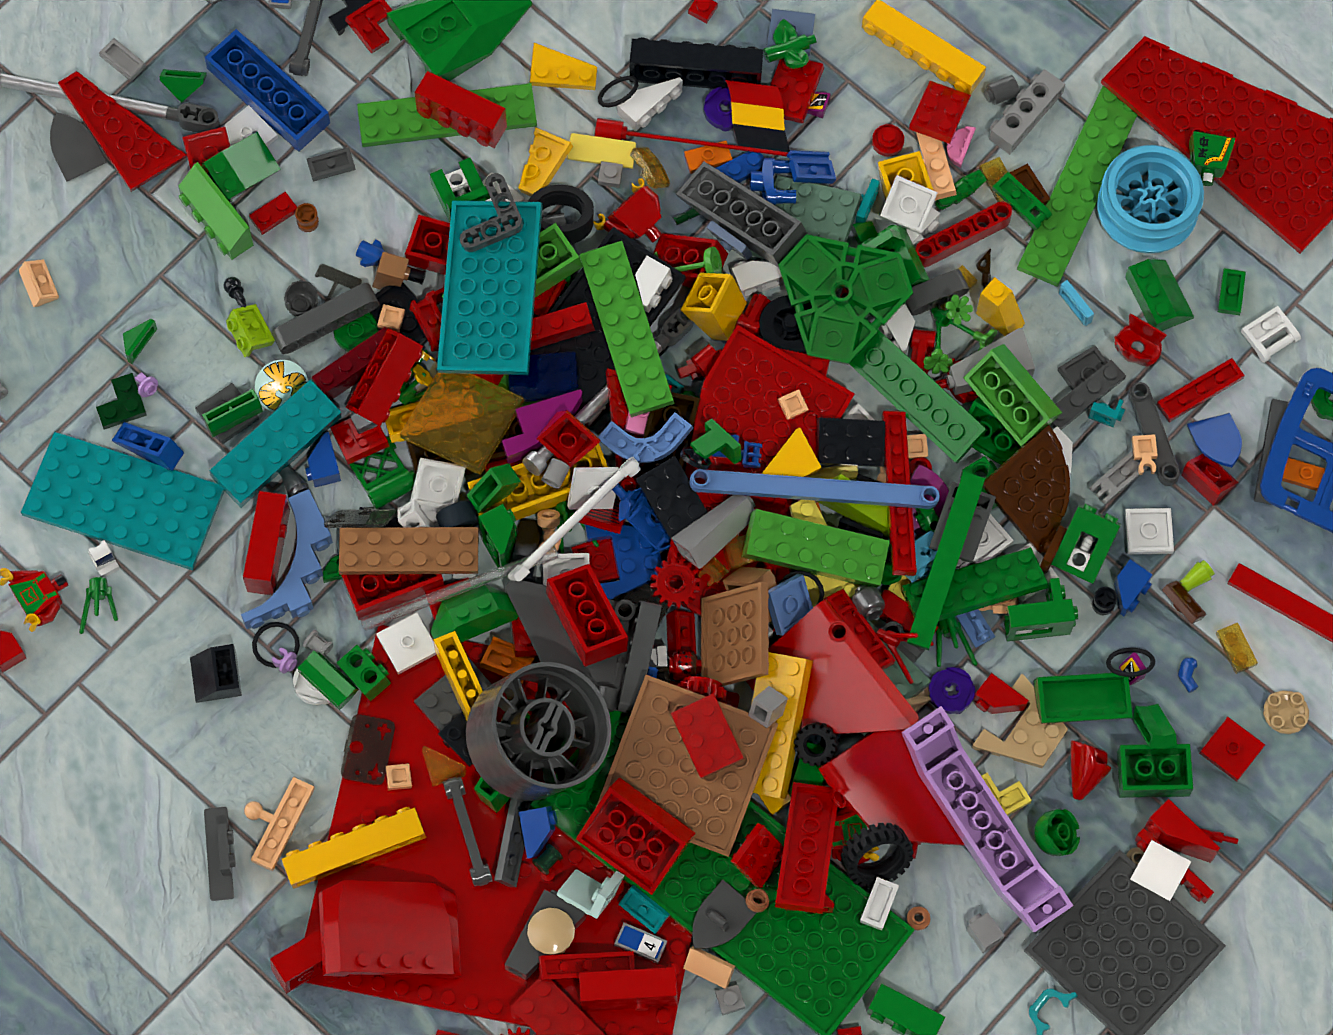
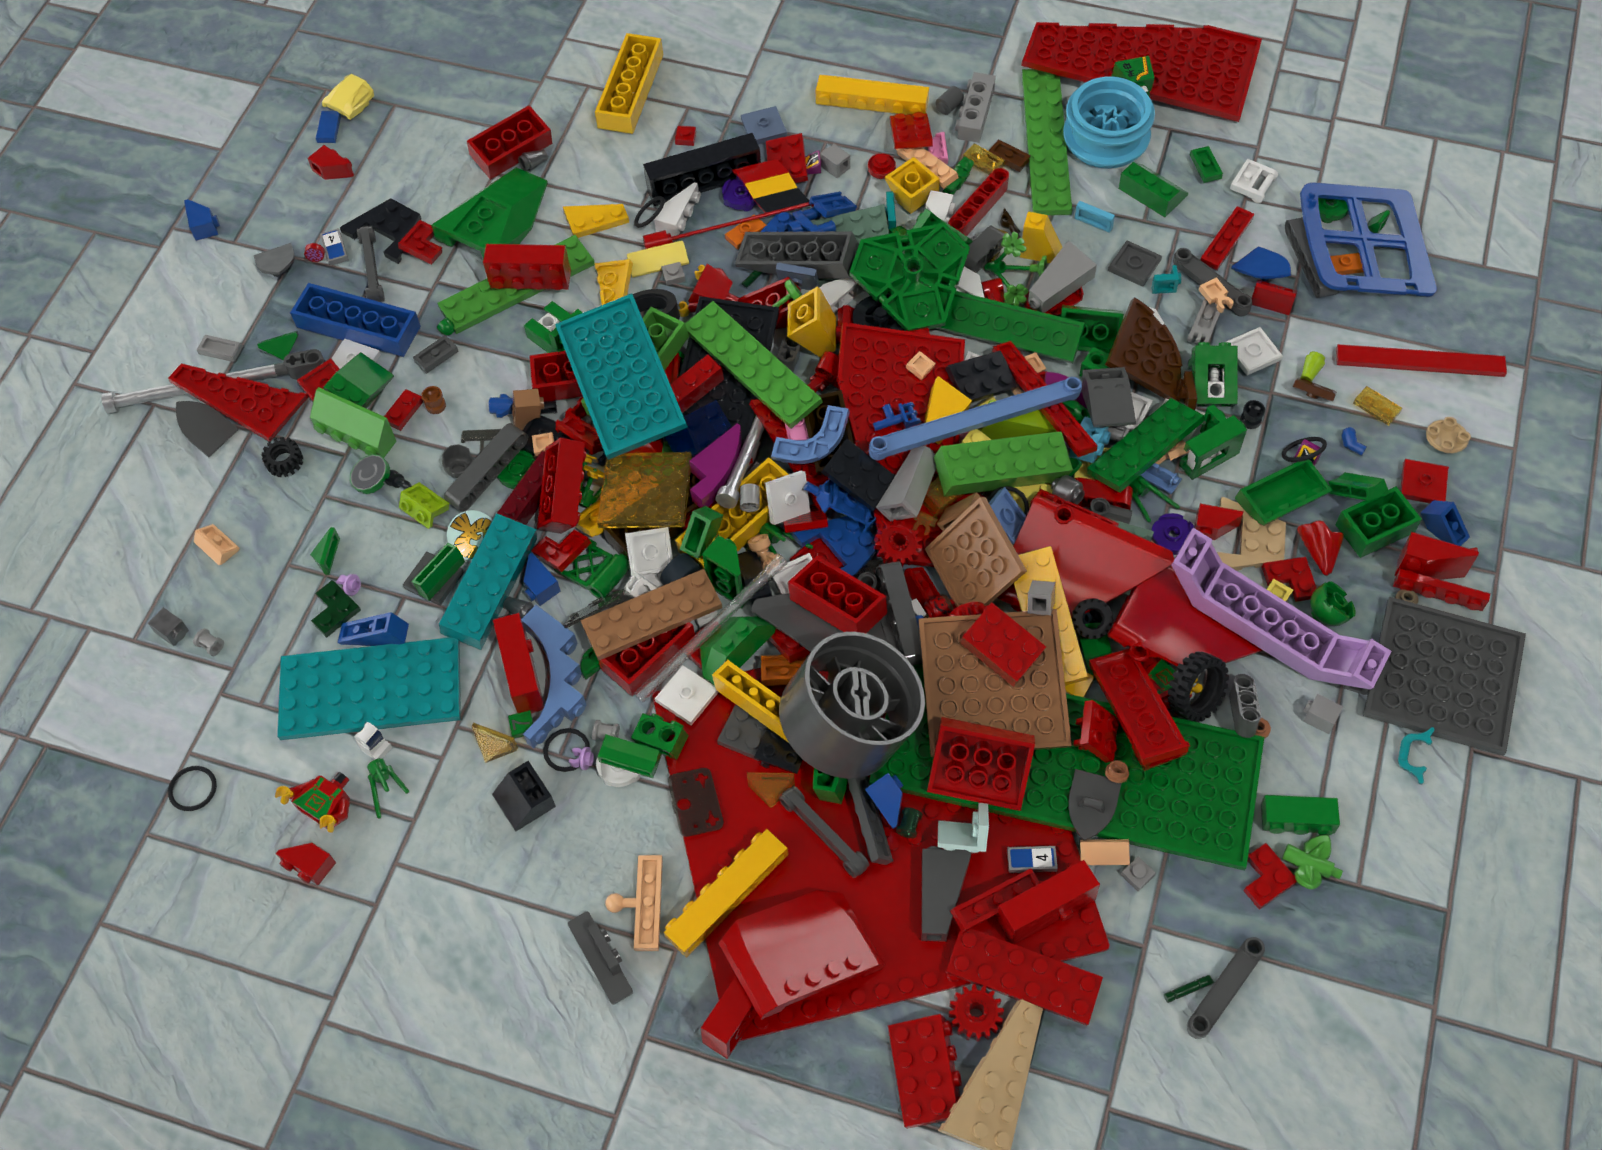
camera: 20 degrees left, 10 degrees down
light nougat tile [386,764,412,790] -> none
dark grey beam [460,173,523,252] -> none
white hinge [508,457,641,581] -> none
tan dish [527,908,575,955] -> none
red slope [536,410,601,468] -> none
teal plate [618,885,670,934] -> none
clear yellow slope [630,147,670,189] -> none
white slope [635,256,673,313] -> none
green piece [680,419,742,470] -> none
green plant [764,19,817,69] -> none
white tile [860,877,899,931] -> none
red plant [877,628,934,684] -> none
white plate [879,175,938,234] -> none
green tile [907,471,985,651] -> none
bright green slope [963,344,1062,447] -> none
green plate [992,172,1052,230] -> none
dark grey plate [1051,360,1126,430] -> none
red piece [1114,314,1167,367] -> none
blue slope [1114,559,1153,617] -> none
white sticker [1130,840,1191,901] -> none
none -> black tyre [261,437,303,477]
none -> tile [350,454,390,494]
none -> green hinge [437,318,454,336]
none -> clear yellow slope [471,722,518,763]
none -> green tile [508,710,533,739]
none -> light grey brick [821,144,850,178]
none -> dark grey beam [1229,674,1261,738]
none -> red plate [1262,557,1317,602]
none -> blue slope [1420,500,1470,546]

